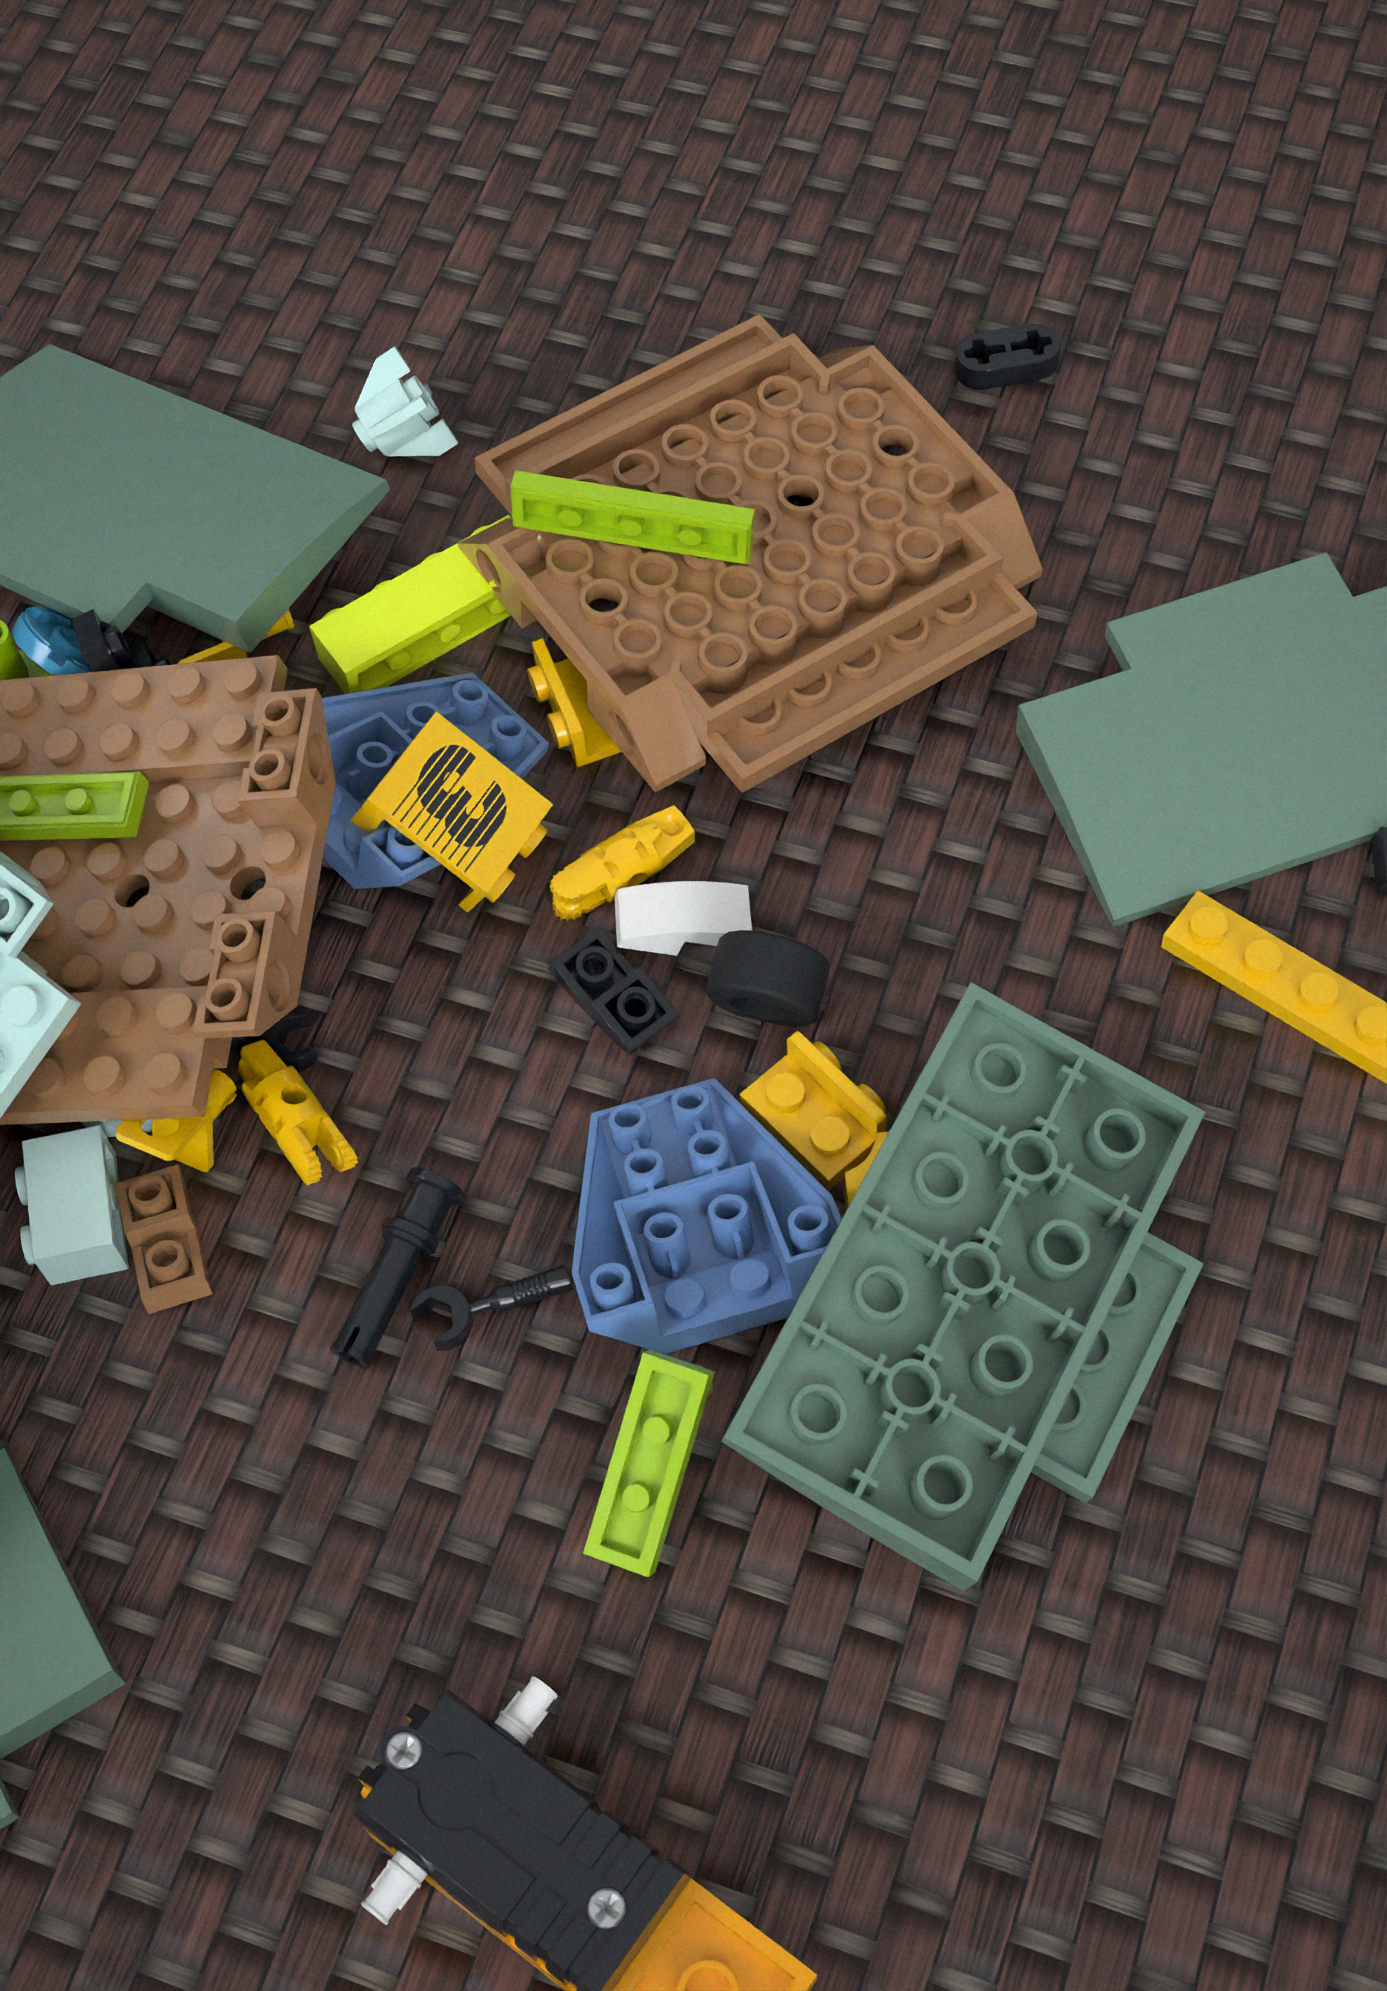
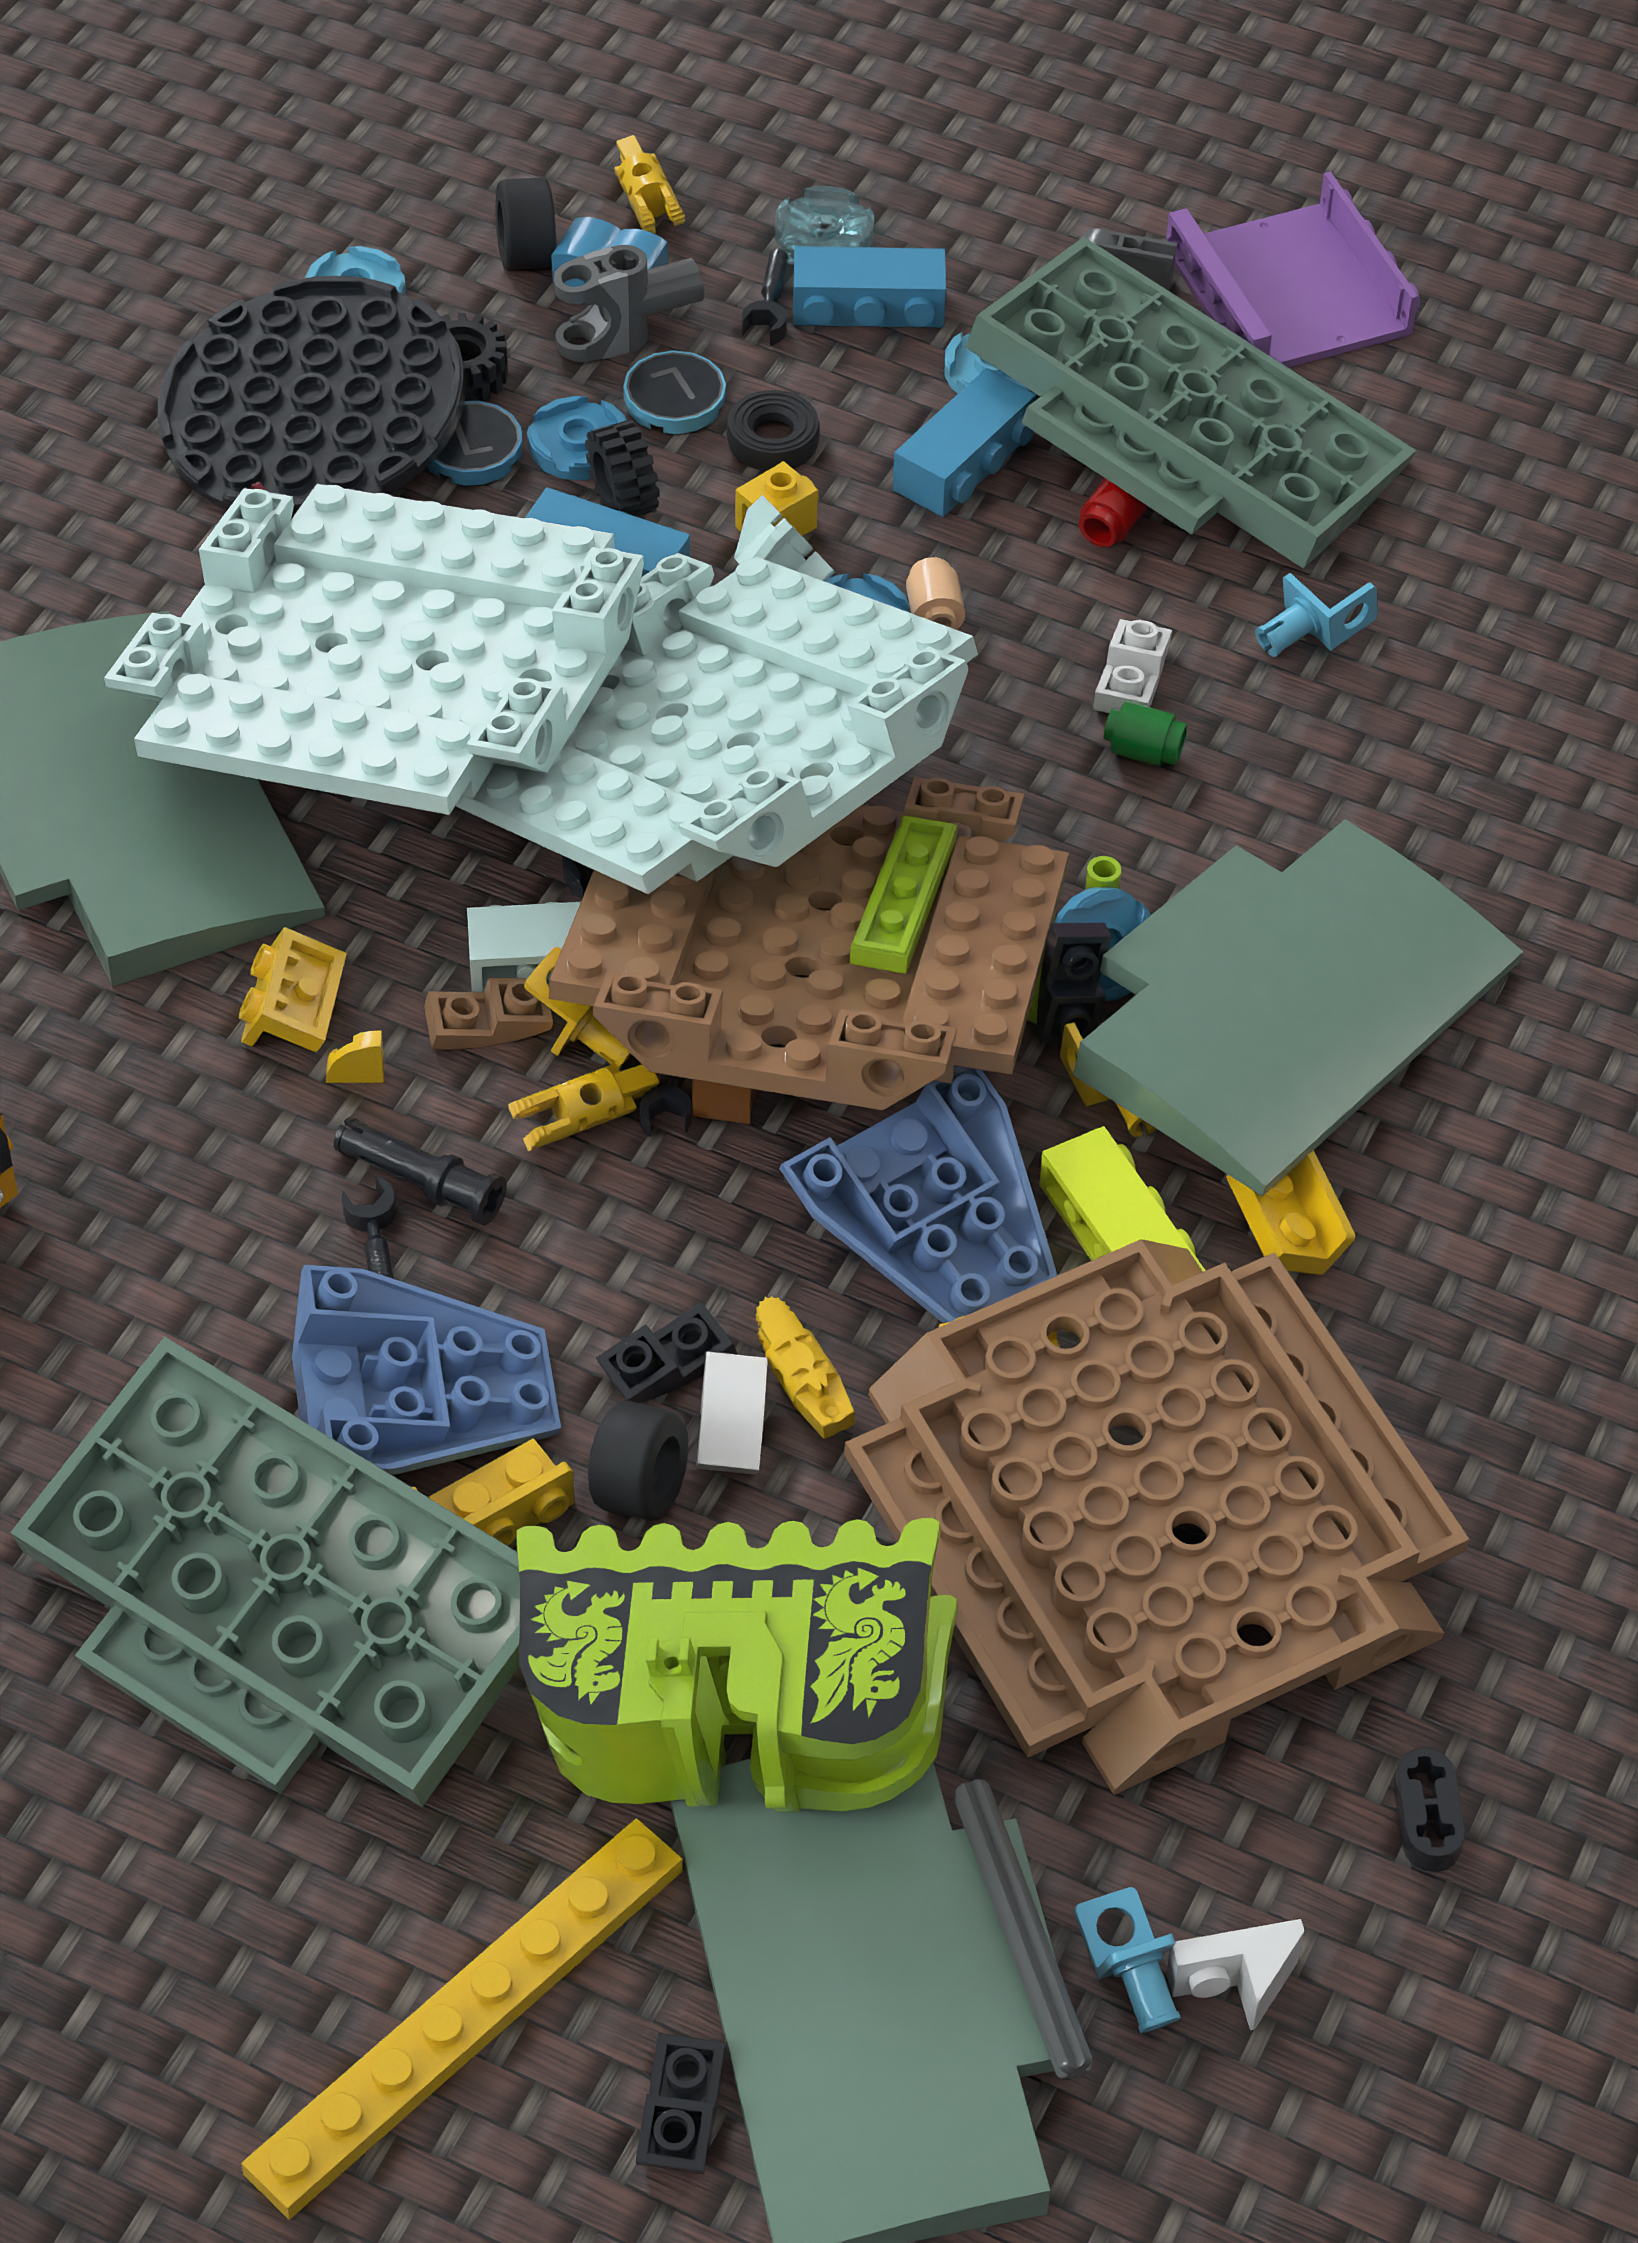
camera: 90 degrees right, 10 degrees down
yellow panel [350,711,553,913] -> none
light aqua brick [352,346,458,456] -> none
lime tile [511,470,755,564] -> none
lime piece [583,1349,715,1577] -> none
none -> yellow bracket [239,927,347,1053]
none -> yellow tile [326,1030,385,1083]
none -> lime animal [517,1518,958,1813]
none -> dark grey axle [955,1779,1092,2080]
none -> medium azure bracket [1074,1887,1181,2033]
none -> white slope [1166,1919,1305,2031]
none -> yellow bracket [1226,1150,1355,1275]

